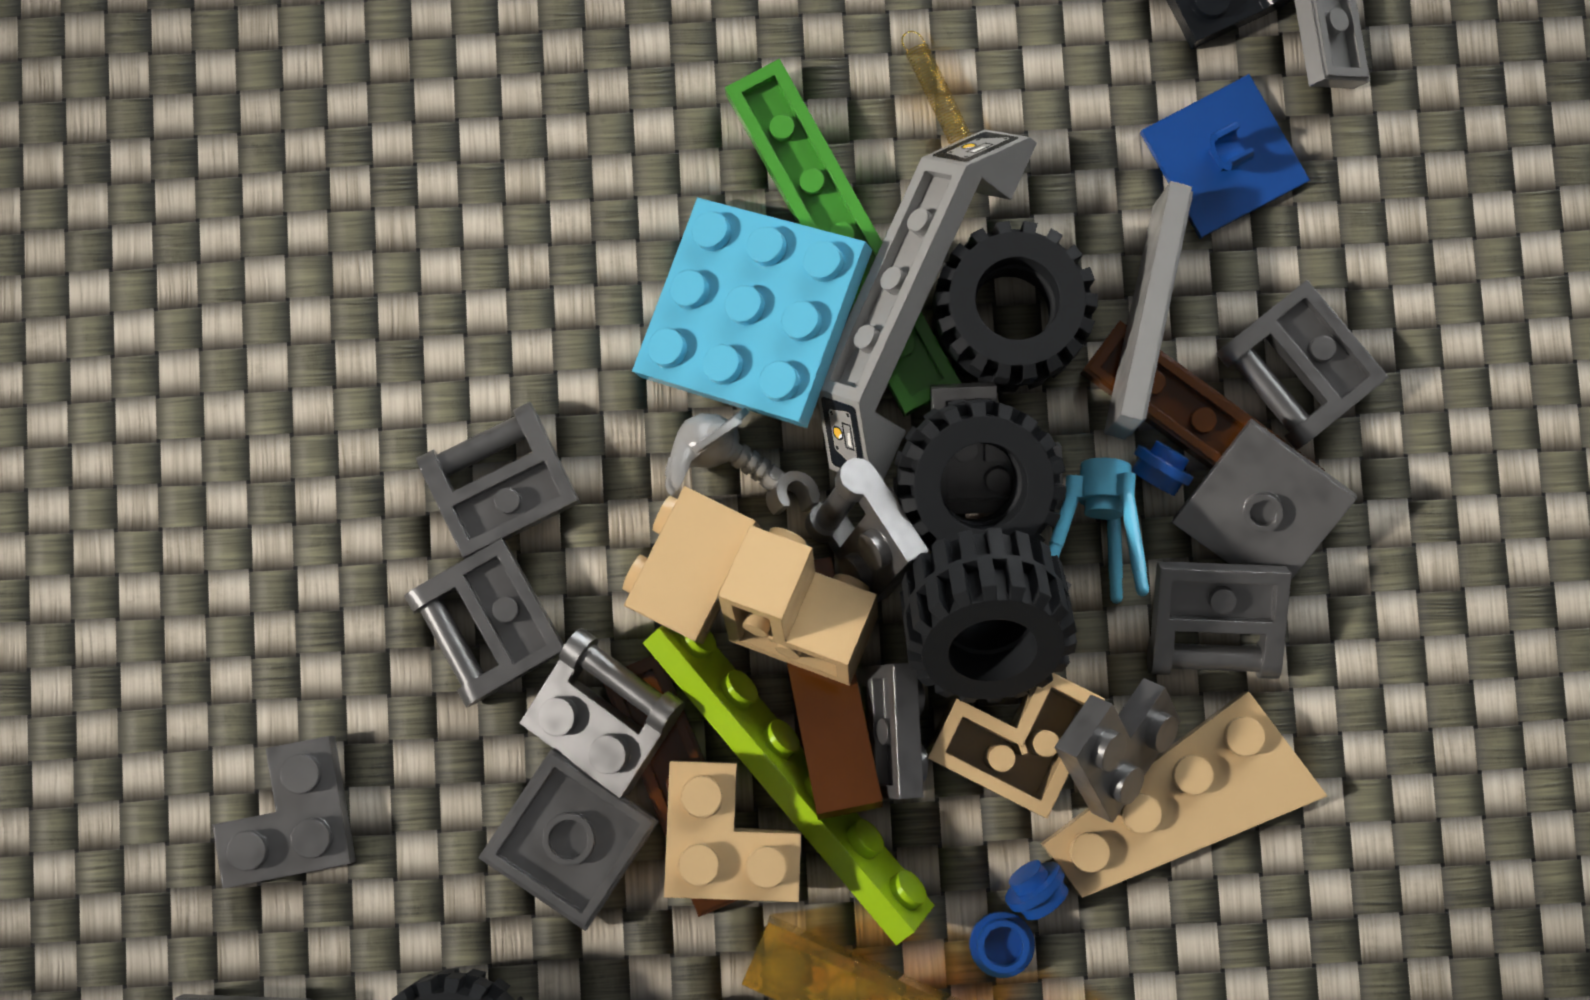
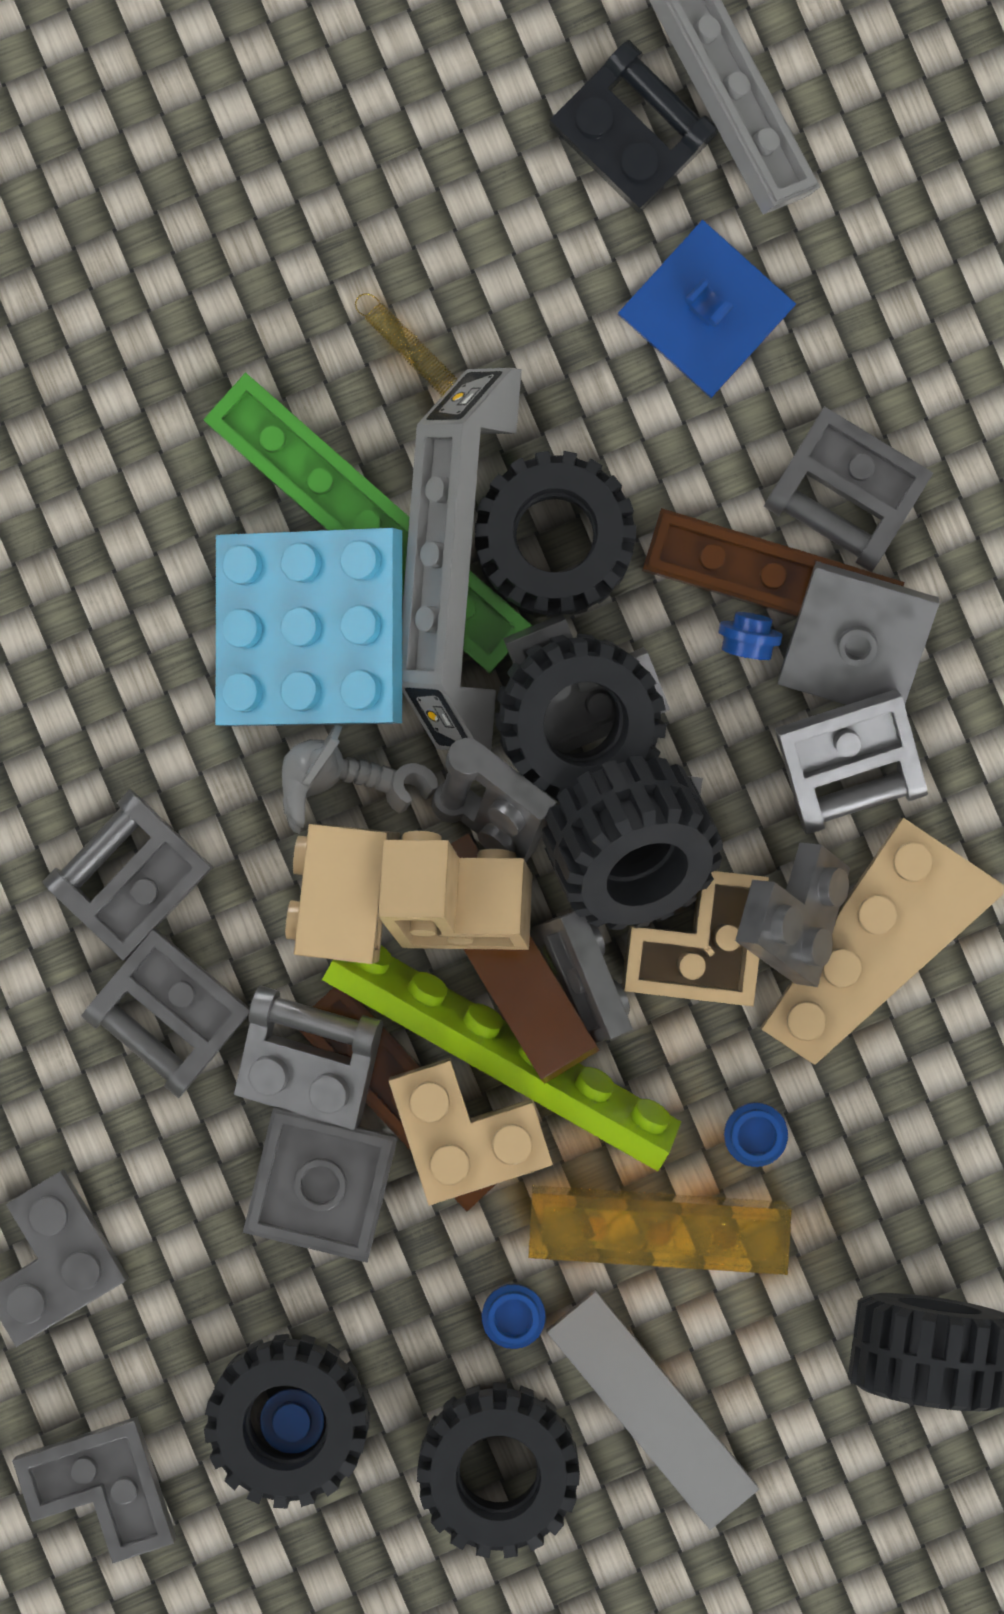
camera: 15 degrees left, 5 degrees up
blue plate [1005,860,1068,921] -> none
medium azure plant [1049,457,1149,604] -> none
light grey tile [1104,181,1193,440] -> none

